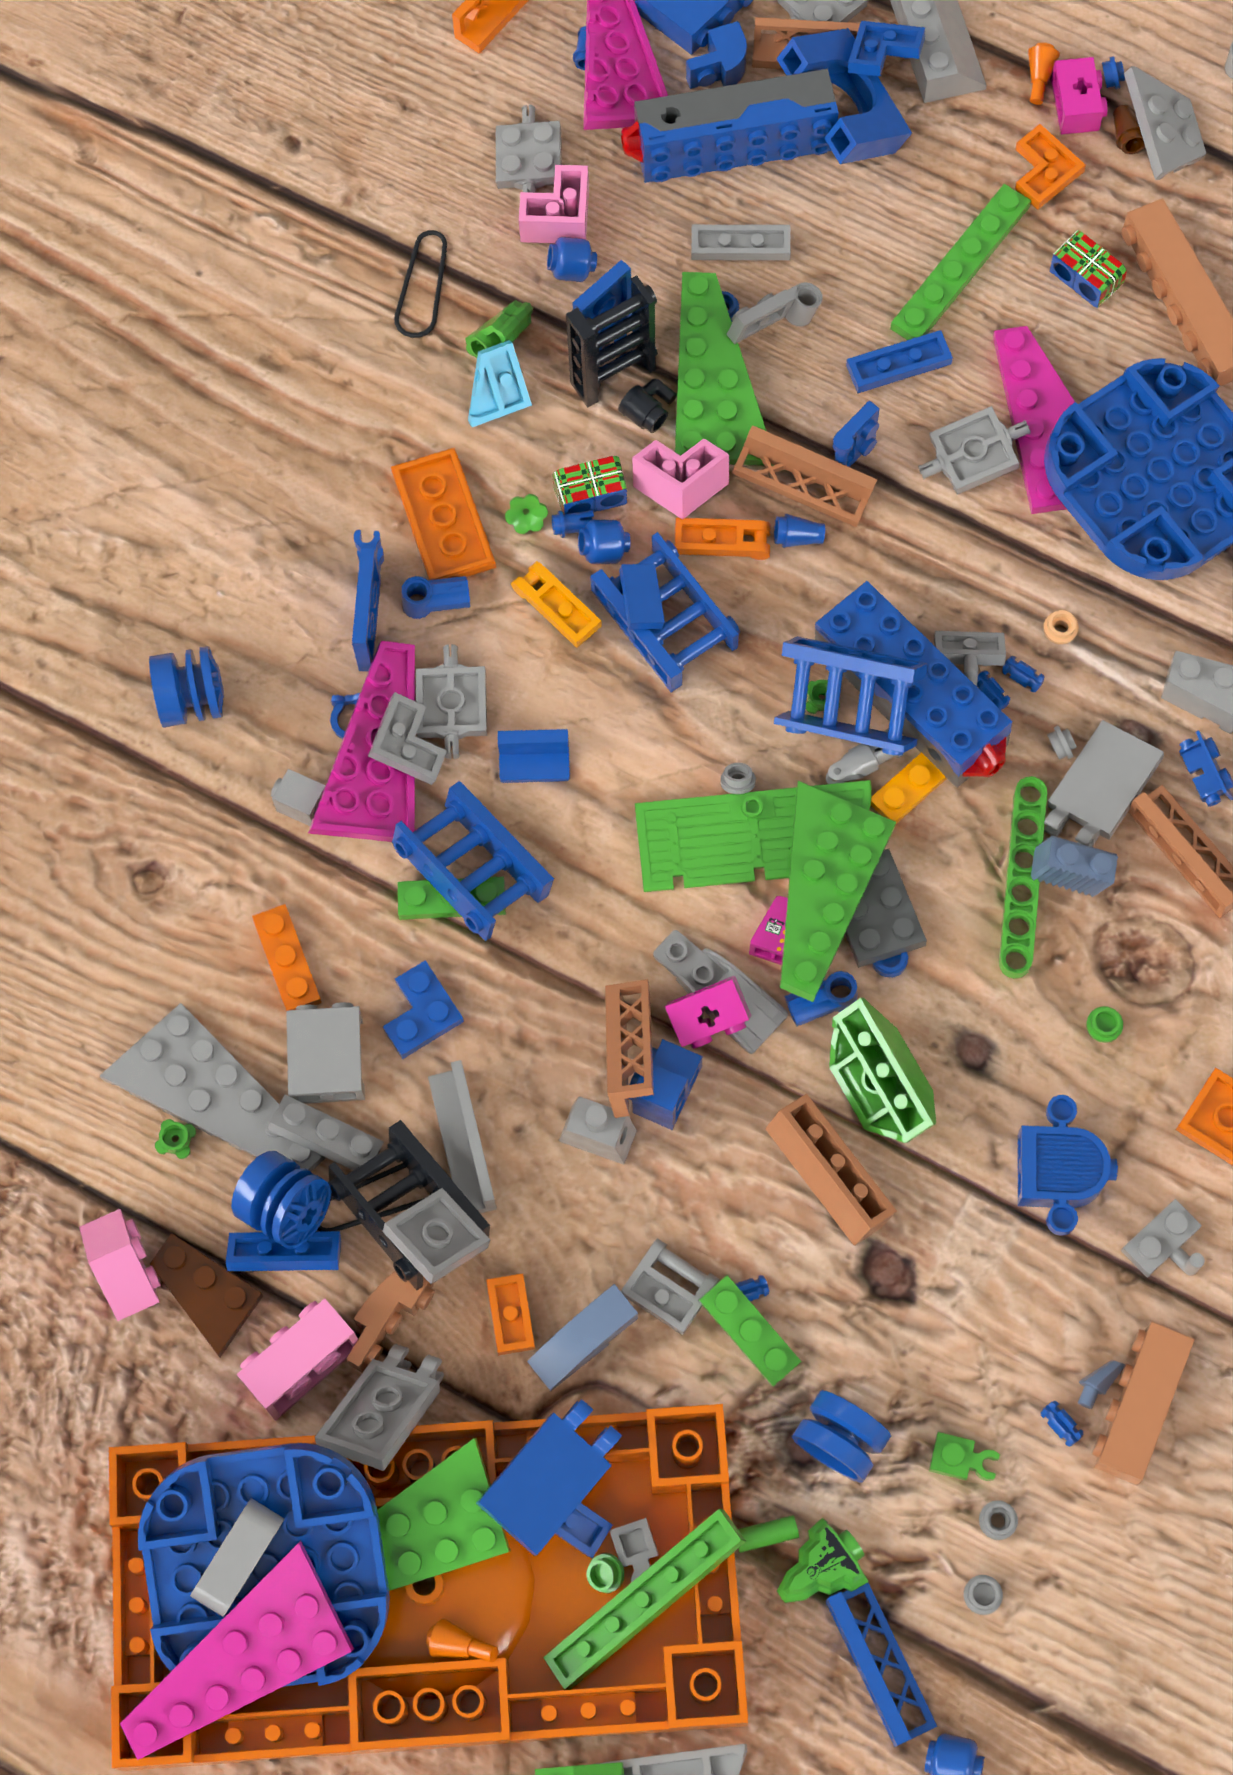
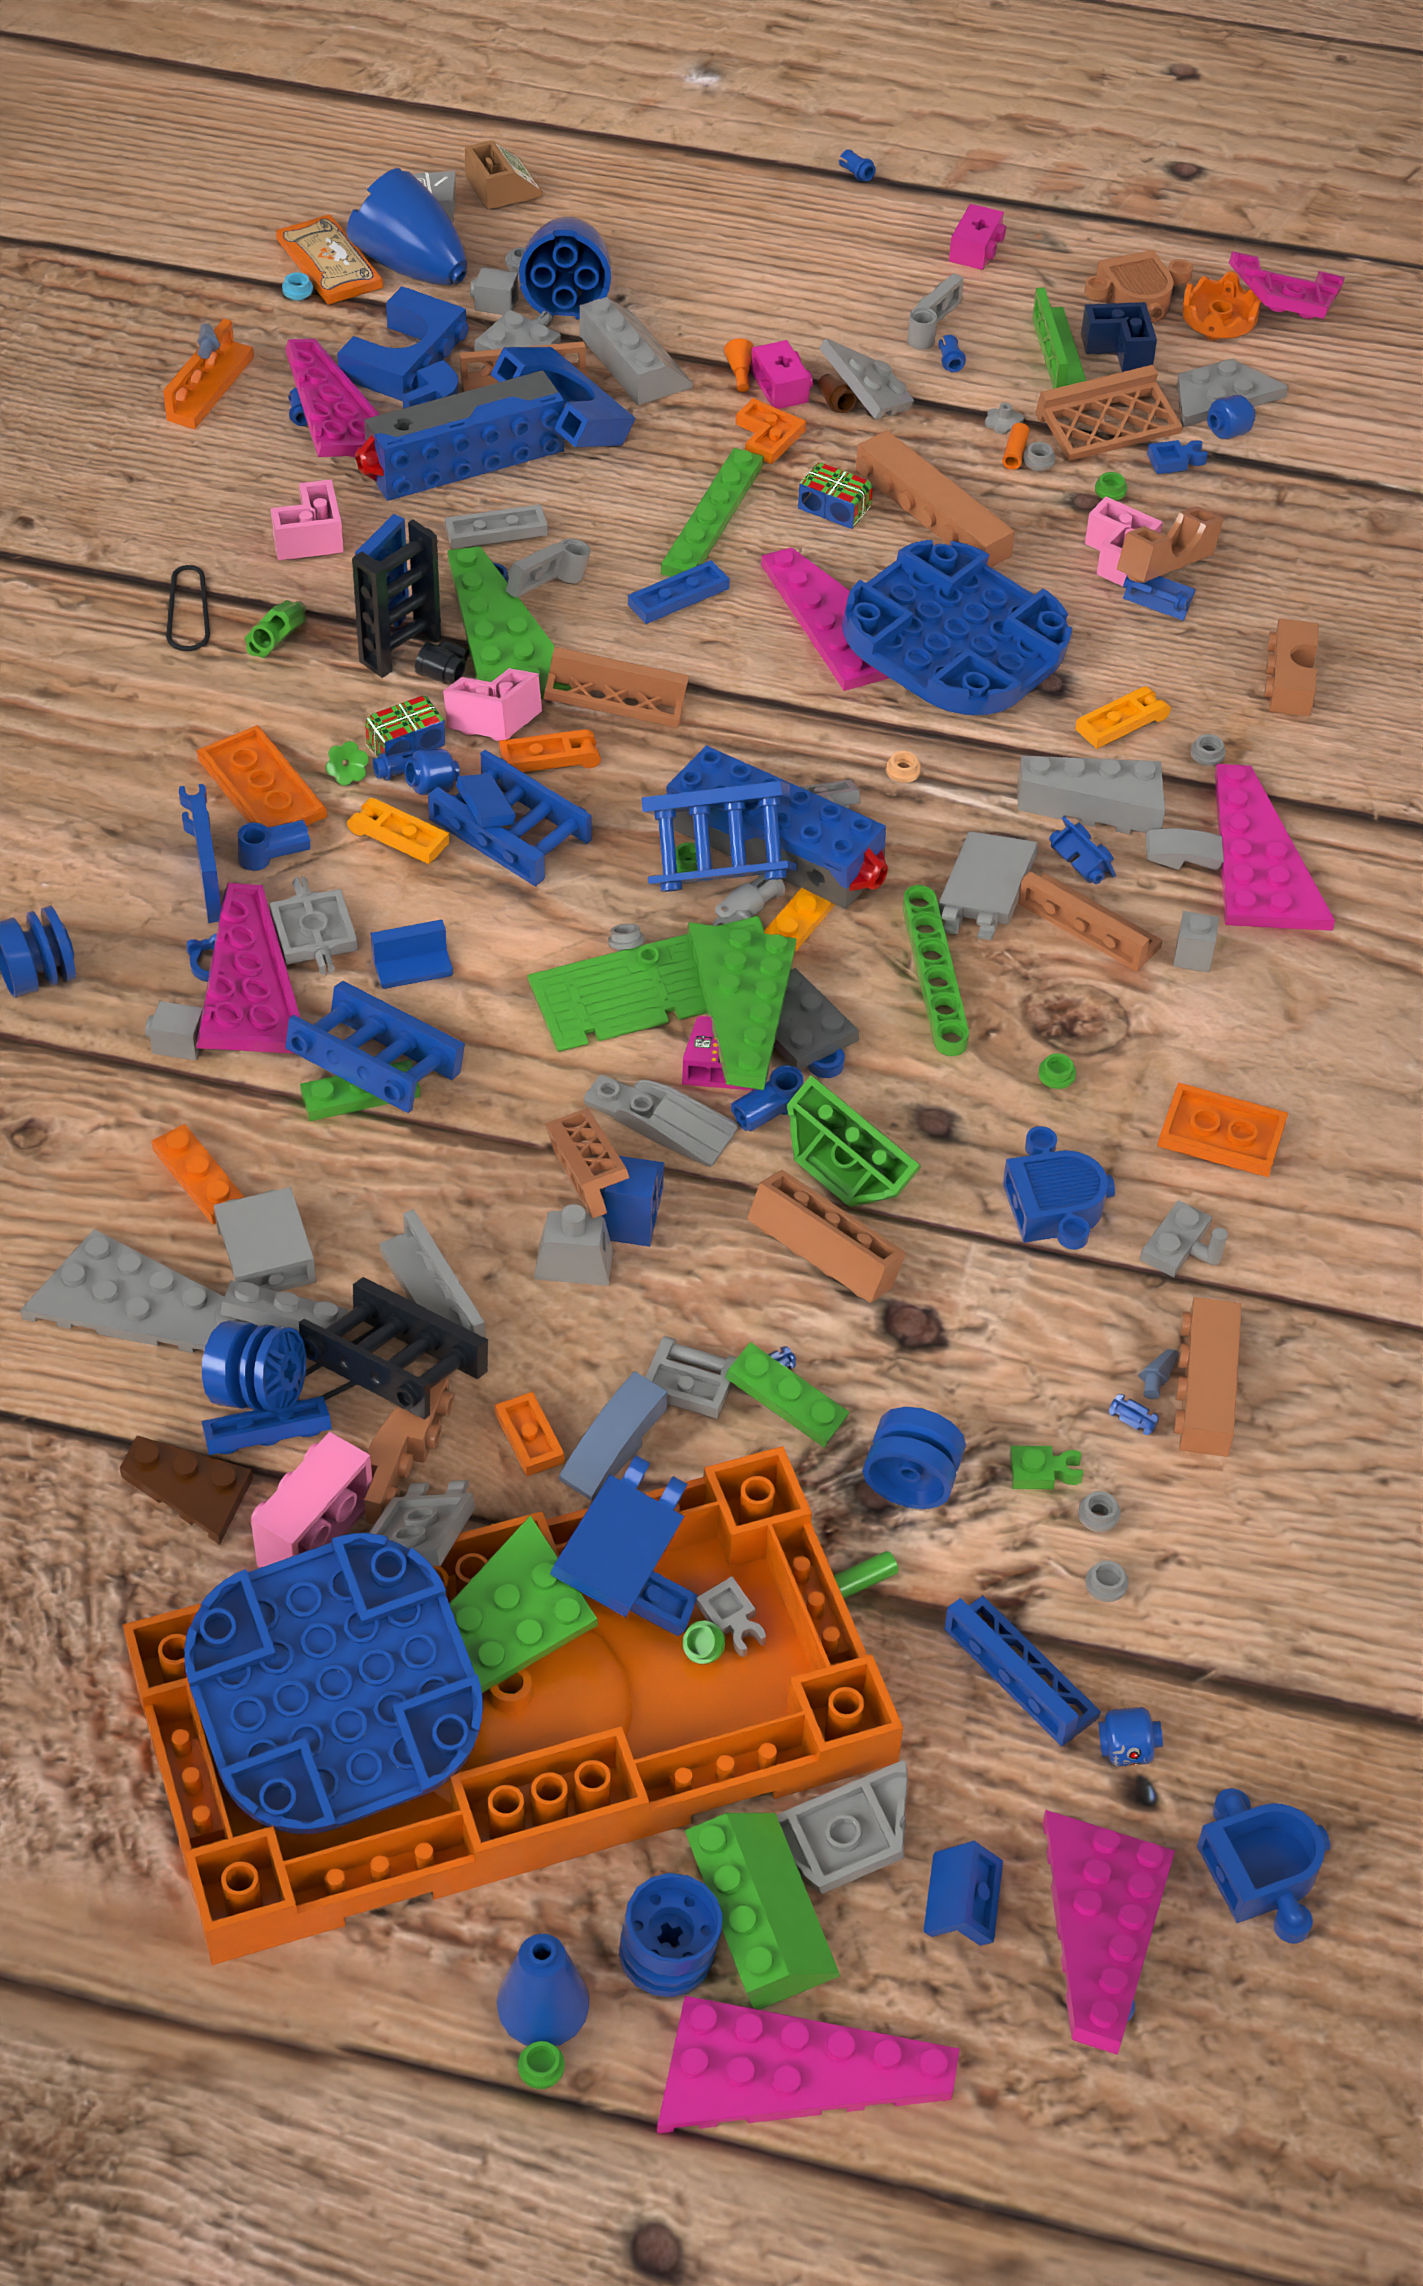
camera: 20 degrees left, 20 degrees down
bright pink brick [79,1209,161,1321] -> none
dark pink wing [120,1540,354,1760] -> none
bright green plate [155,1119,196,1159] -> none
light grey beam [190,1498,284,1617] -> none
light grey plate [368,692,447,785] -> none
blue plate [383,960,464,1059] -> none
light grey plate [383,1188,490,1284] -> none
orange cone [426,1618,498,1662] -> none
medium azure wing [468,340,532,427] -> none
light grey plate [496,105,562,193] -> none
bright green plate [543,1509,747,1690] -> none
blue head [547,237,597,282] -> none
dark pink brick [665,975,751,1049] -> none
blue cone [774,514,825,548] -> none
bright green rock [777,1518,869,1603] -> none
blue plate [833,400,880,467] -> none
blue plate [848,21,925,76] -> none
light grey plate [918,406,1030,495] -> none
blue piece [1002,656,1045,692] -> none
sand blue brick [1031,835,1118,897] -> none
light grey plate [1047,726,1077,760] -> none
blue plate [1102,56,1125,90] -> none

